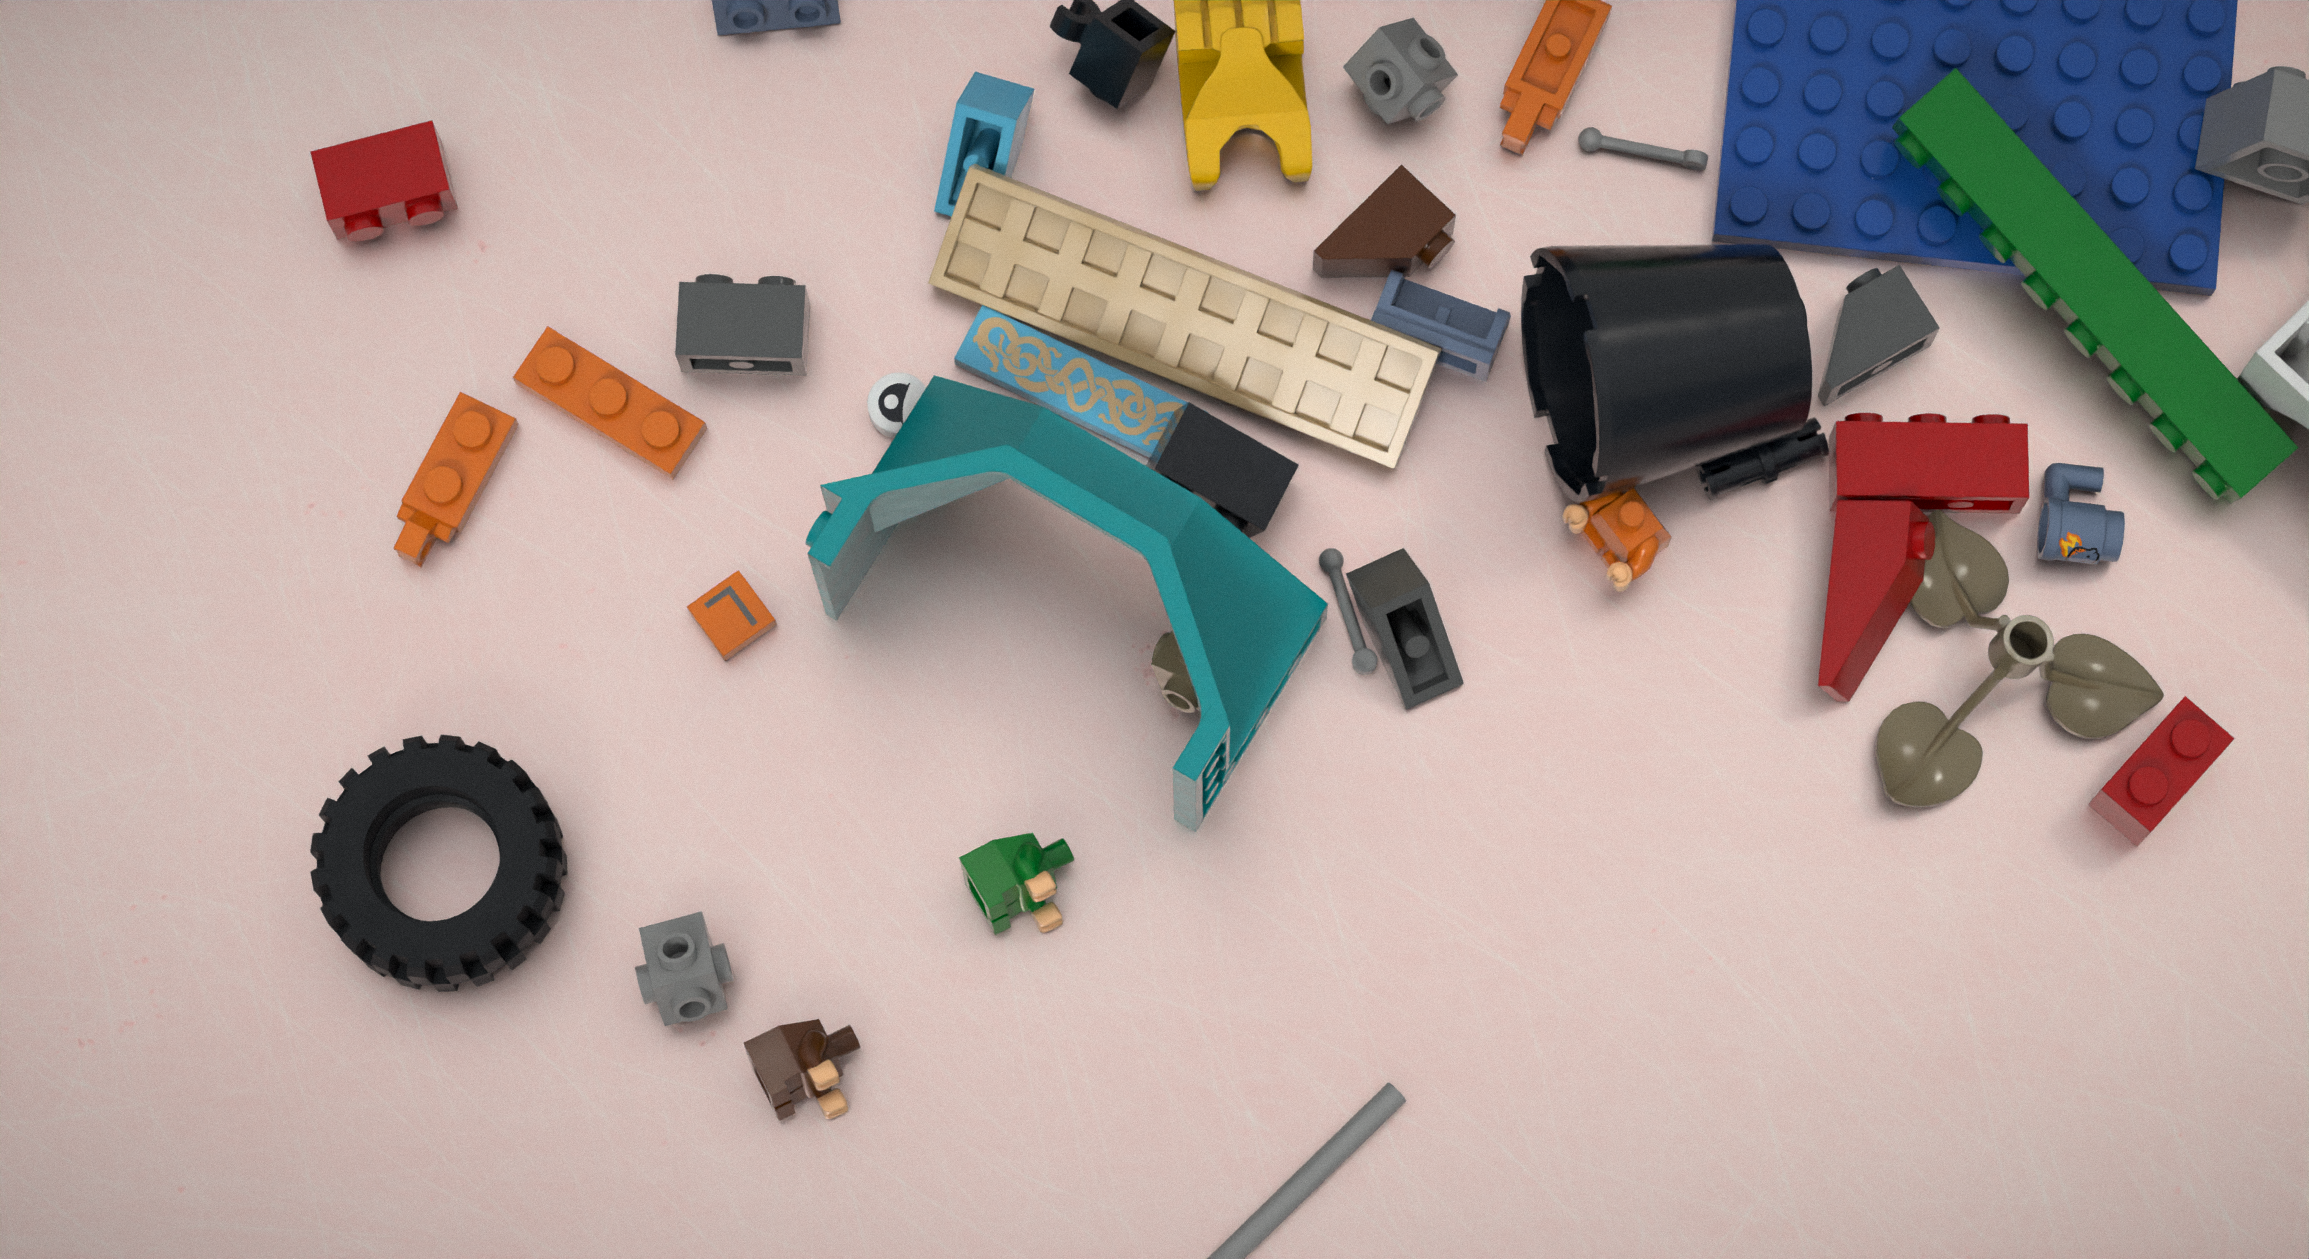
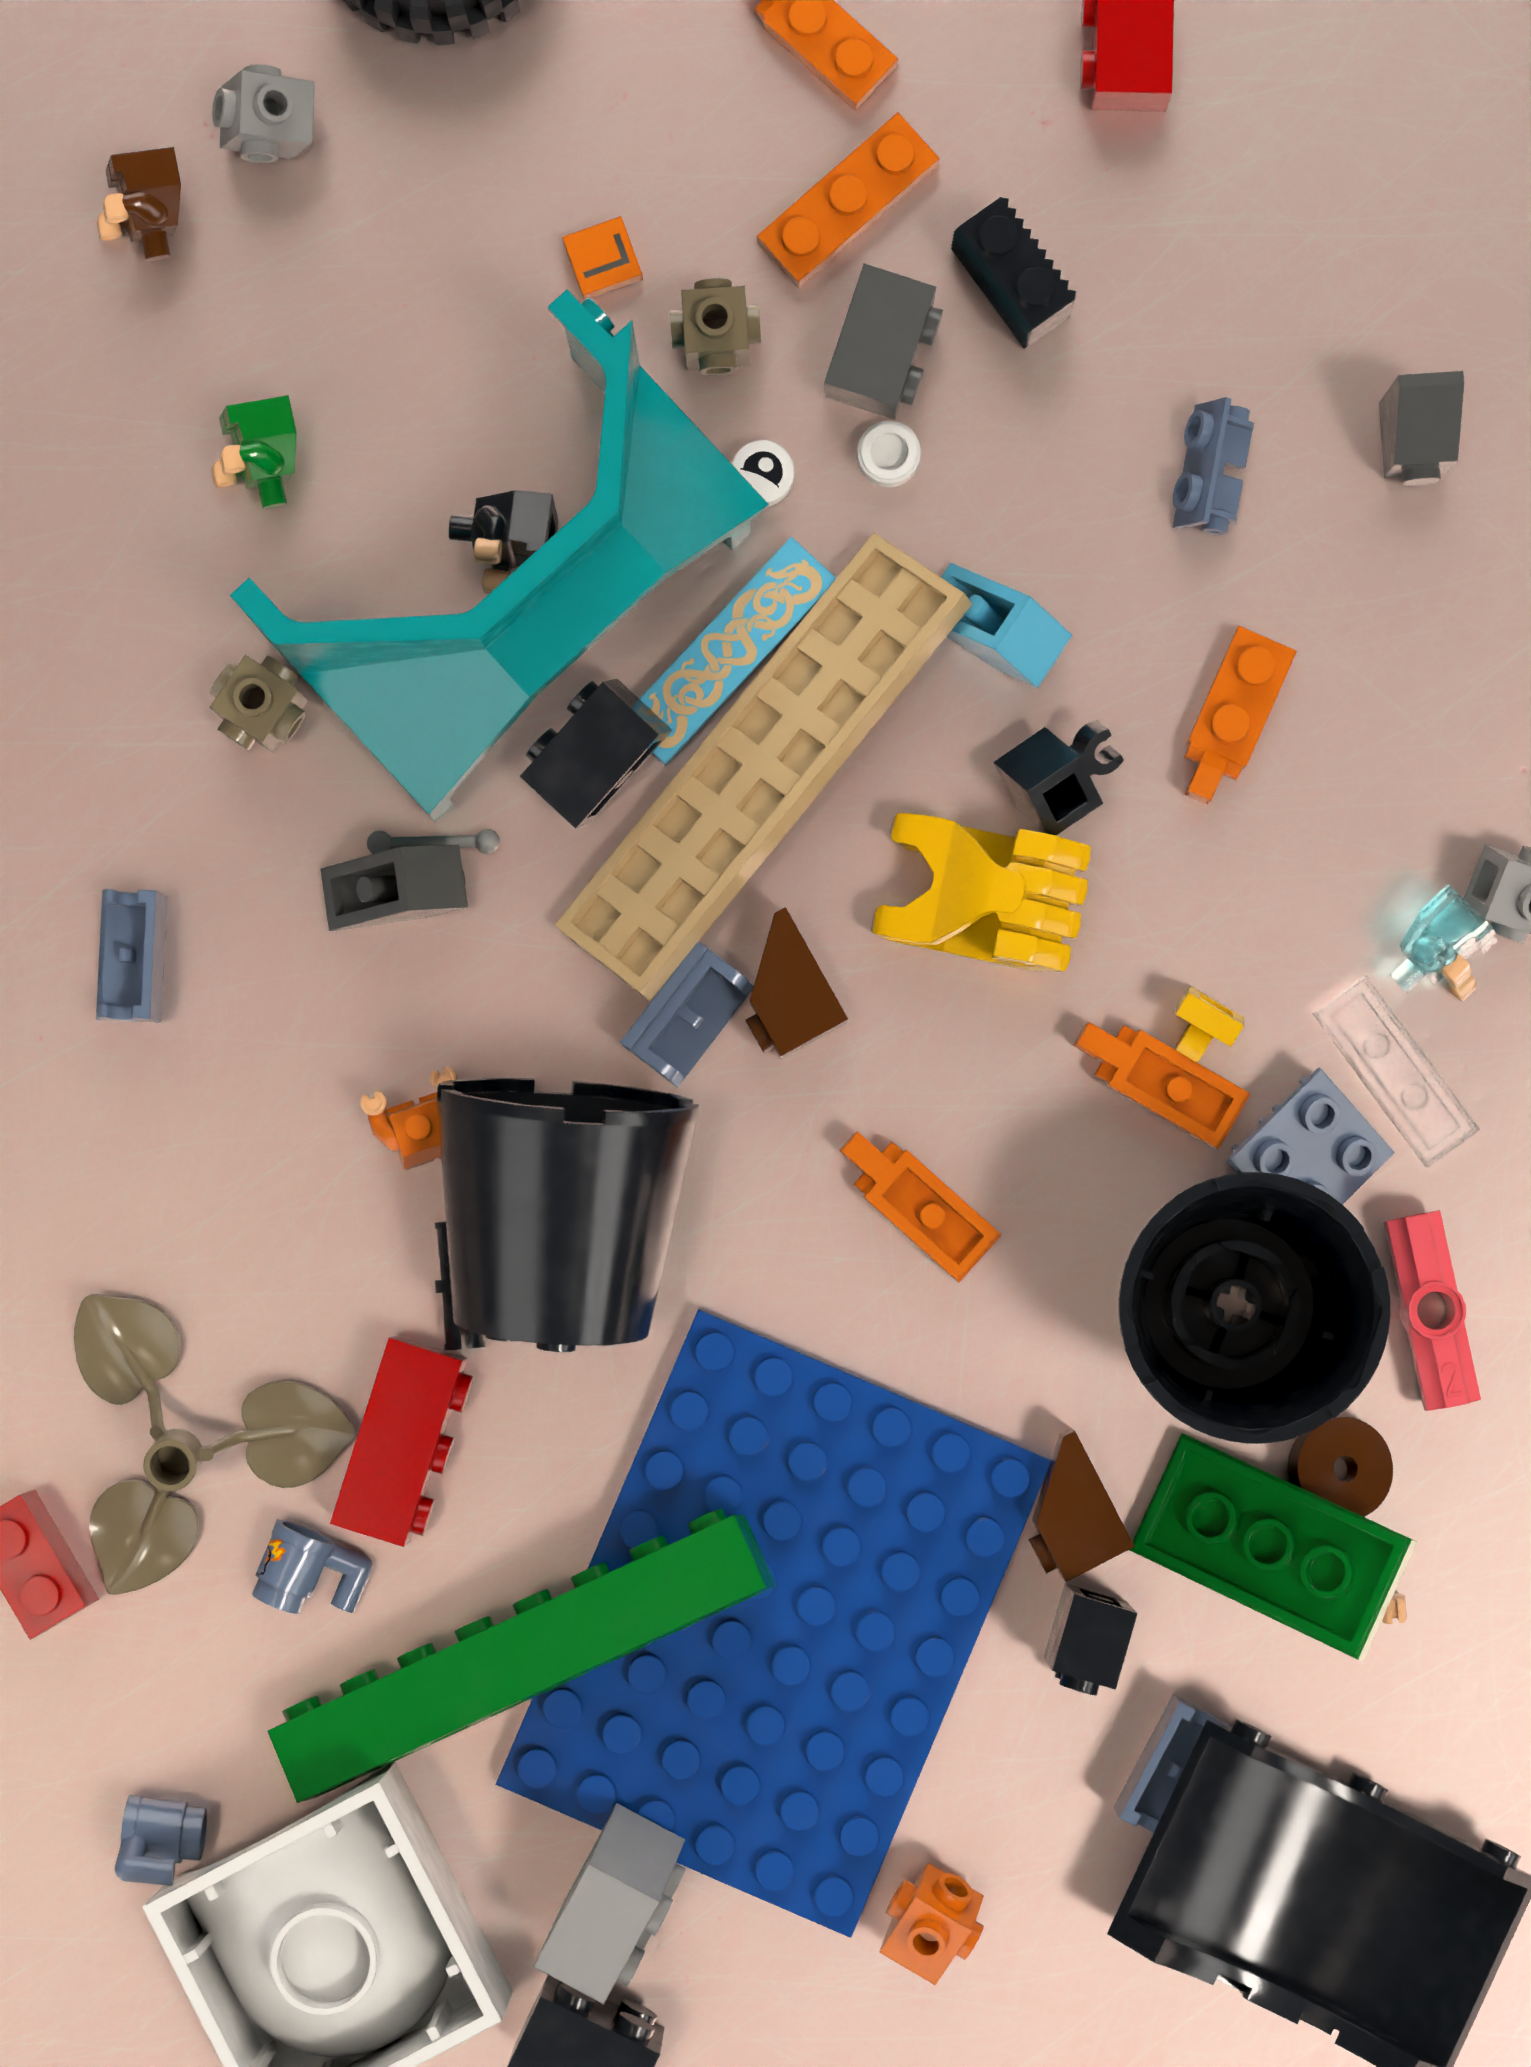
camera: 110 degrees right, 10 degrees up
light grey brick [1343,17,1458,124] -> none
light grey hinge [1578,127,1708,170] -> none
dark grey slope [1818,265,1940,406] -> none
red slope [1818,500,1935,702] -> none
none -> sand blue hinge [96,889,167,1023]
none -> dark tan brick [209,654,308,753]
none -> black piece [449,490,559,594]
none -> dark tan brick [670,278,761,375]
none -> white tile [857,420,921,487]
none -> black brick [951,197,1076,349]

